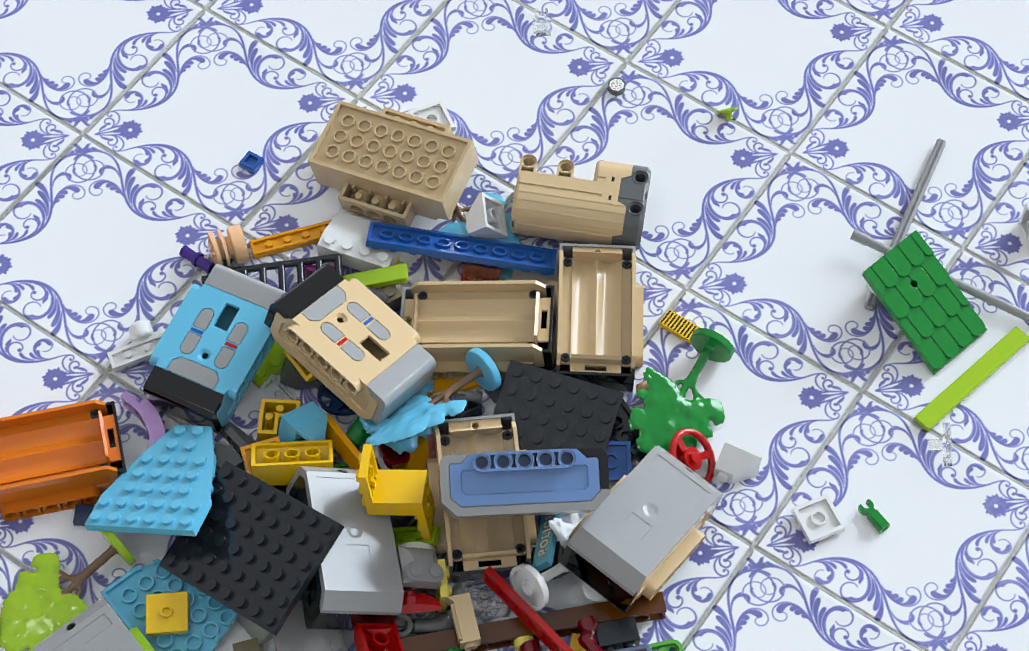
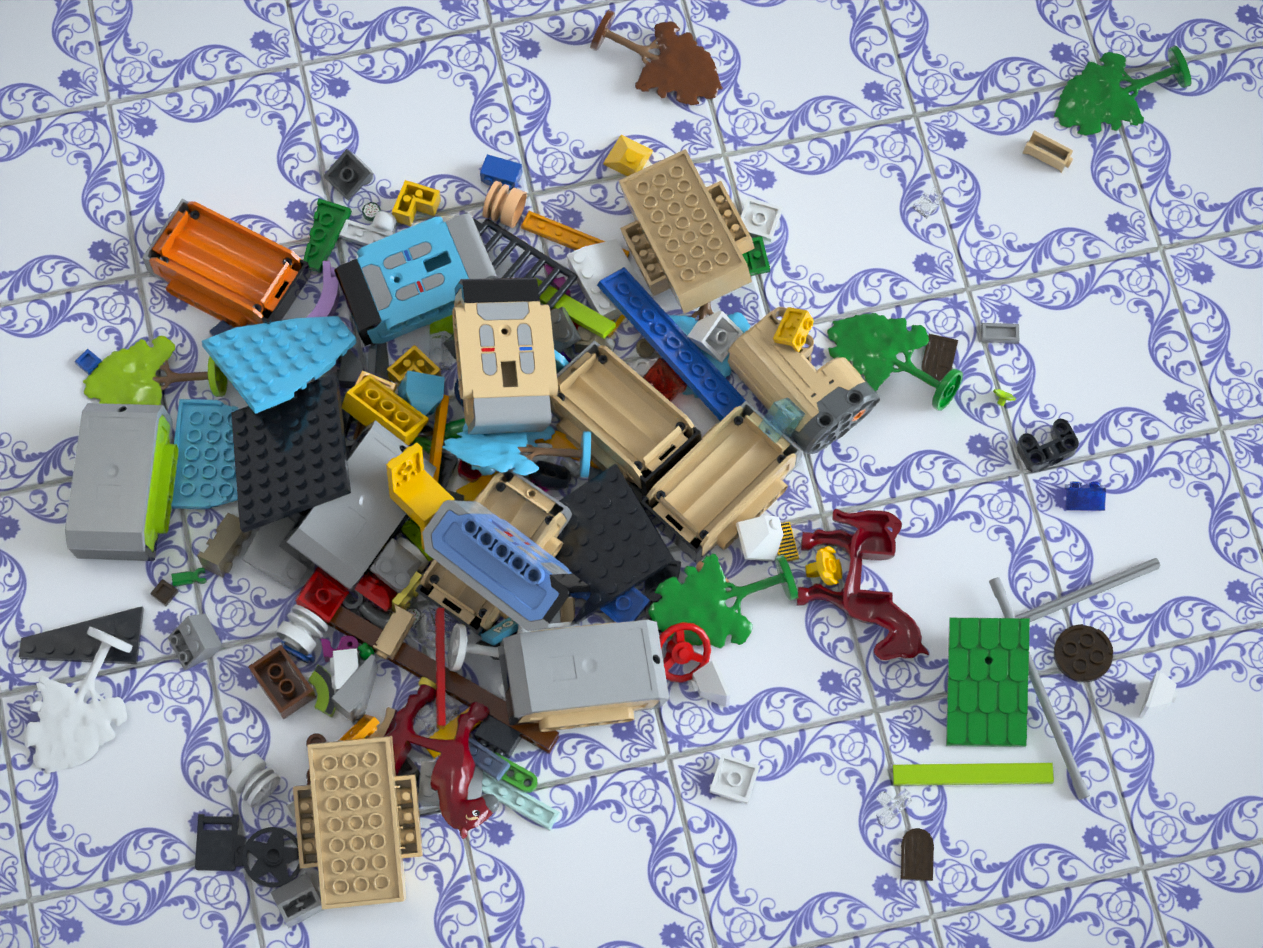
camera: 45 degrees right, 10 degrees up
yellow plate [146,591,189,636] -> none
dark purple pin [179,245,215,274] -> none
blue tile [239,151,265,174] -> none
tile [607,78,626,96] -> none
green bar [858,499,890,534] -> none
none -> green wing [302,198,352,273]
none -> dark grey slope [323,149,374,201]
none -> tile [362,202,381,222]
none -> yellow brick [392,180,441,227]
none -> blue brick [480,154,523,190]
none -> reddish brown plant [590,9,723,105]
none -> yellow slope [603,135,653,176]
none -> dark tan tile [636,338,655,358]
none -> white slope [736,516,783,561]
none -> clear light blue piece [759,398,805,443]
none -> yellow bracket [773,307,814,352]
none -> dark red animal [797,509,929,661]
none -> yellow tile [805,546,842,586]
none -> green plant [827,313,963,411]
none -> dark brown window [900,828,934,881]
none -> dark brown window [922,334,958,382]
none -> light grey tile [981,323,1020,344]
none -> black beam [1016,418,1079,472]
none -> dark brown tile [1054,624,1113,682]
none -> clear blue bracket [1065,481,1106,511]

